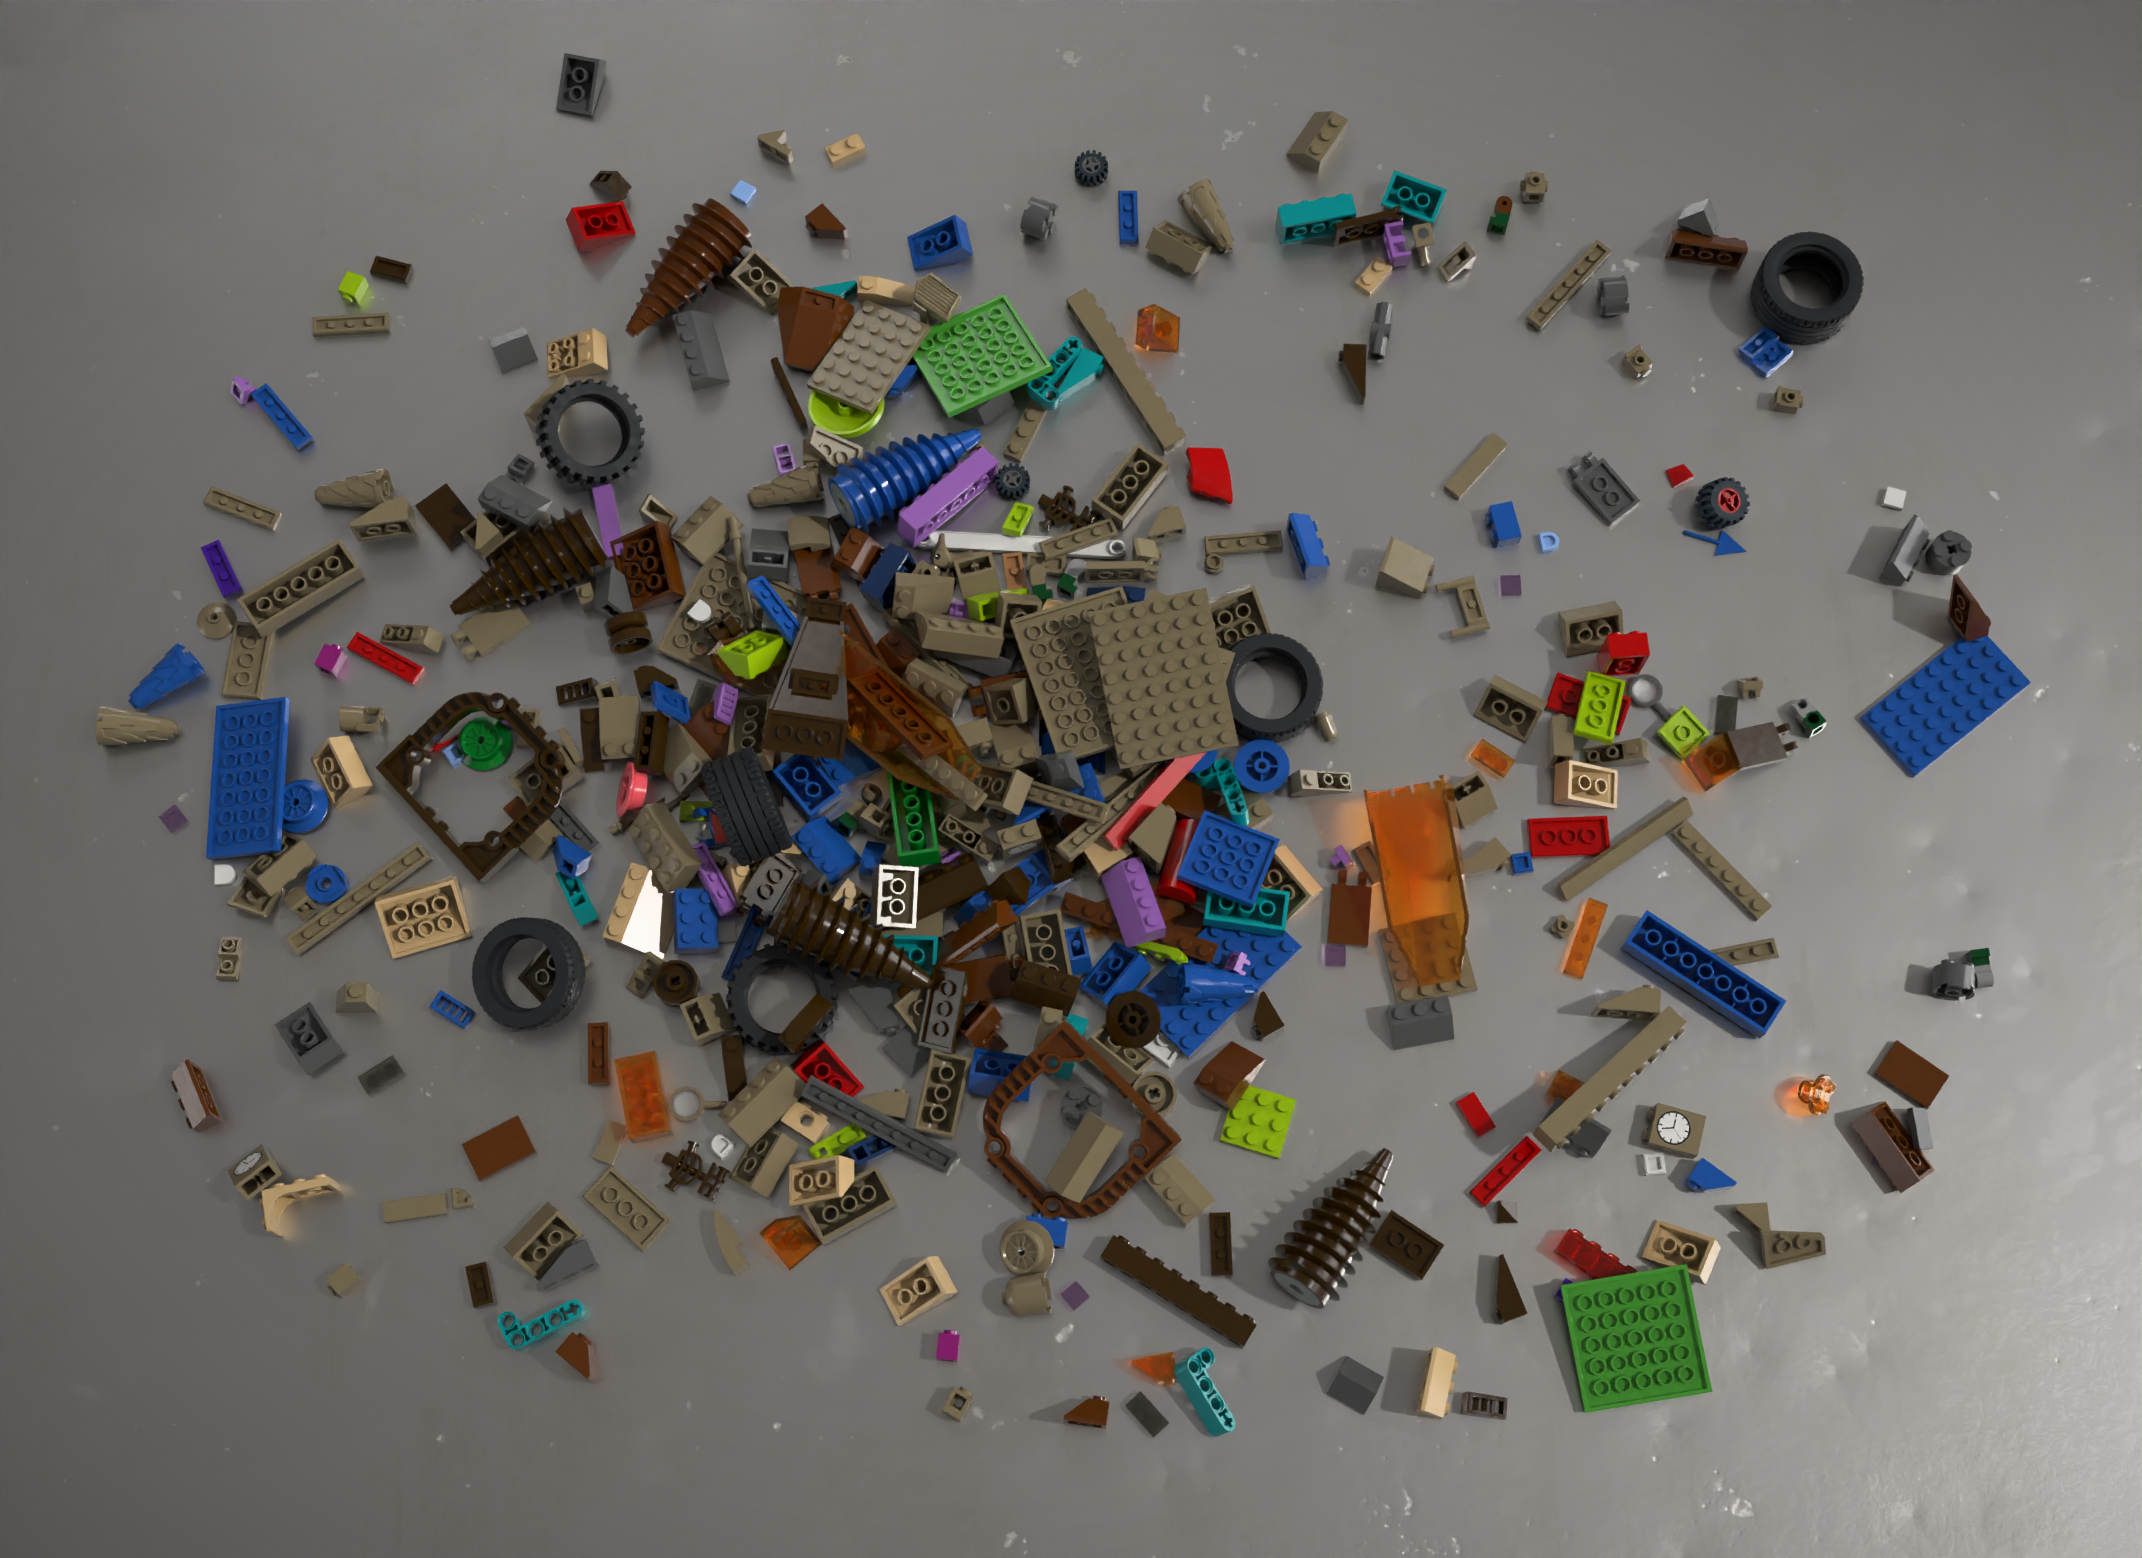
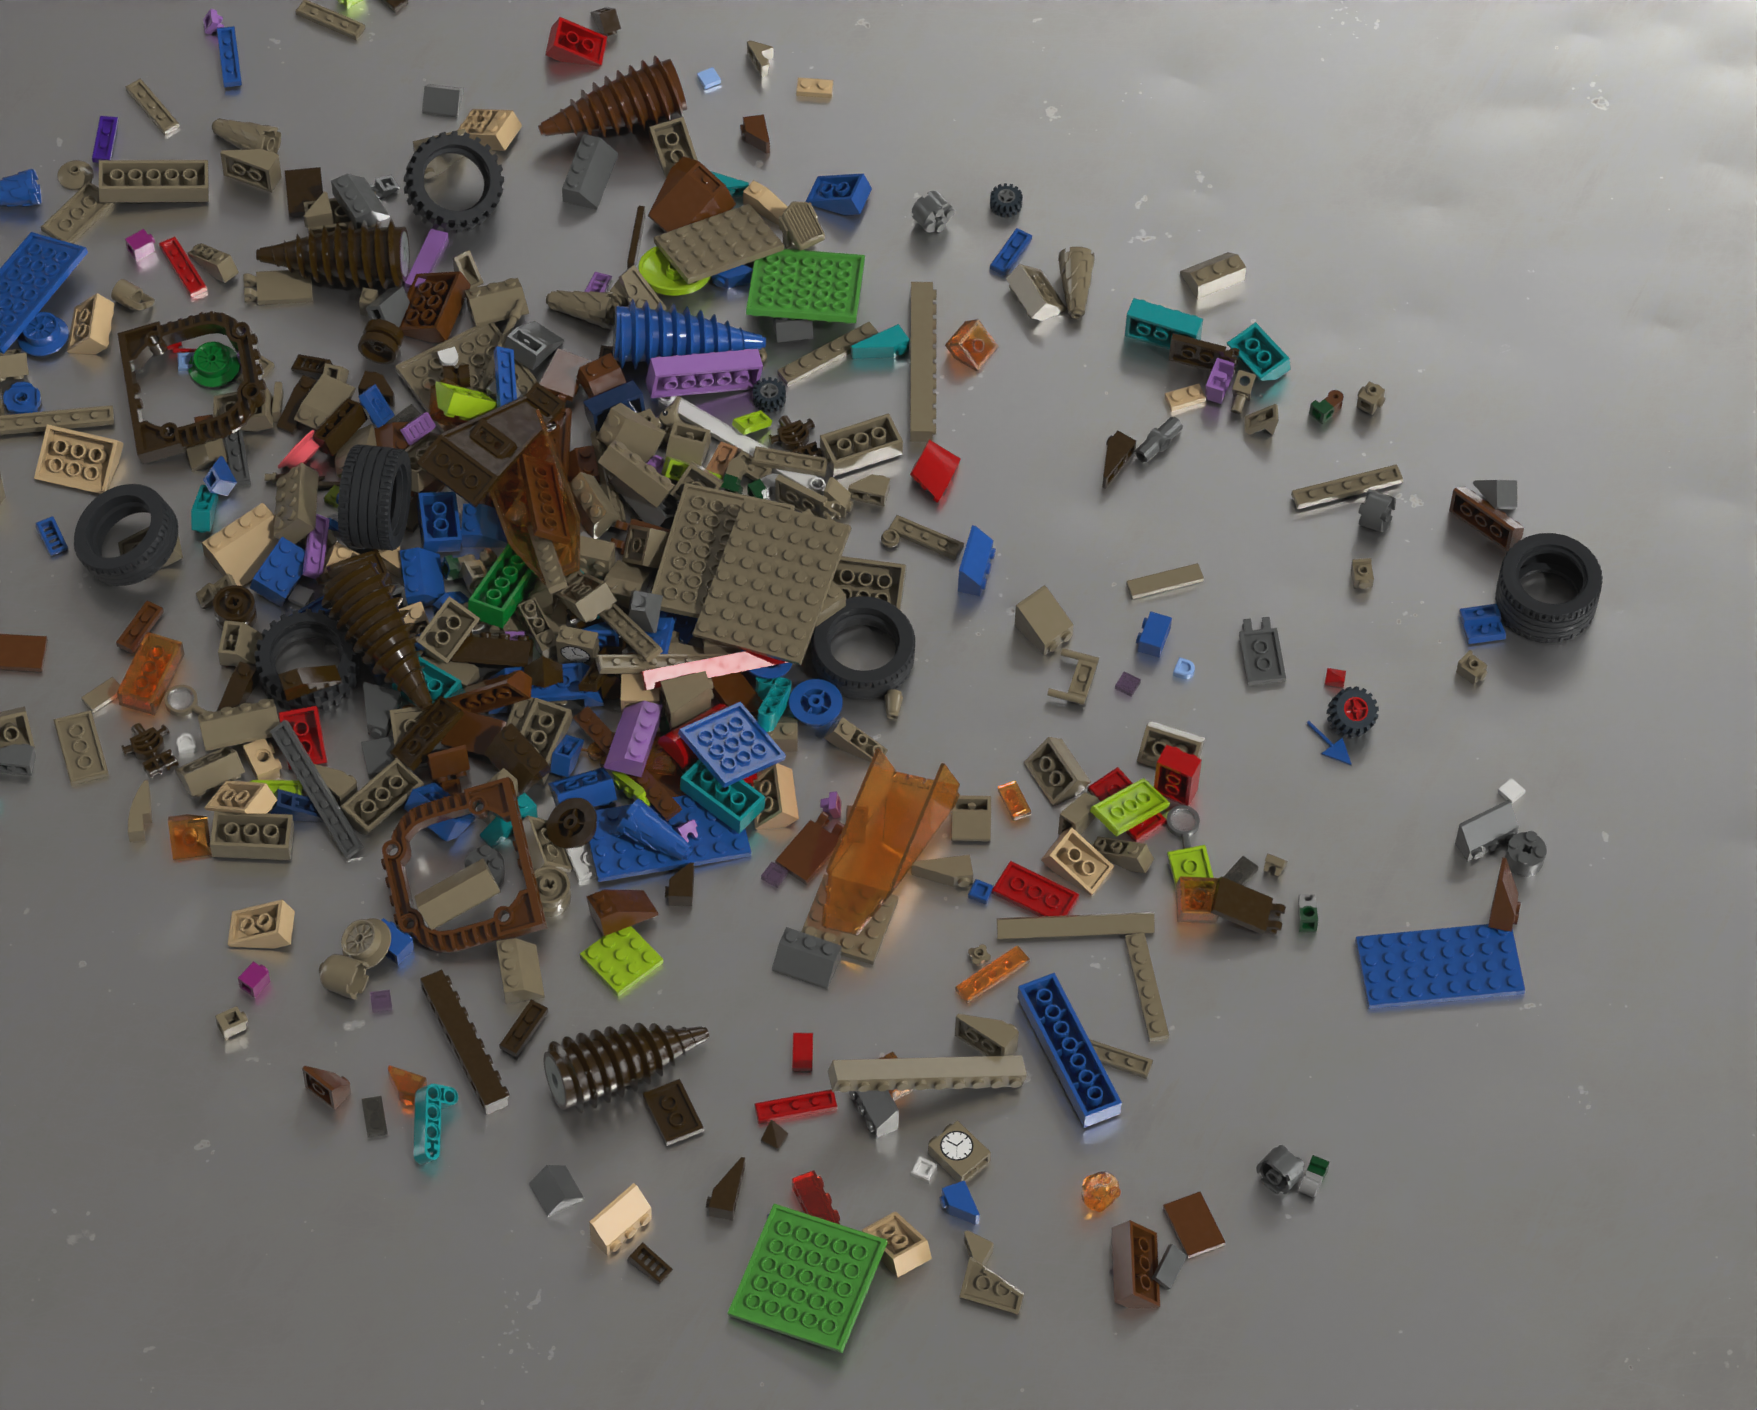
camera: 30 degrees right, 15 degrees down
dark tan slope [787,516,831,552] -> none
teal beam [1027,337,1082,411] -> none

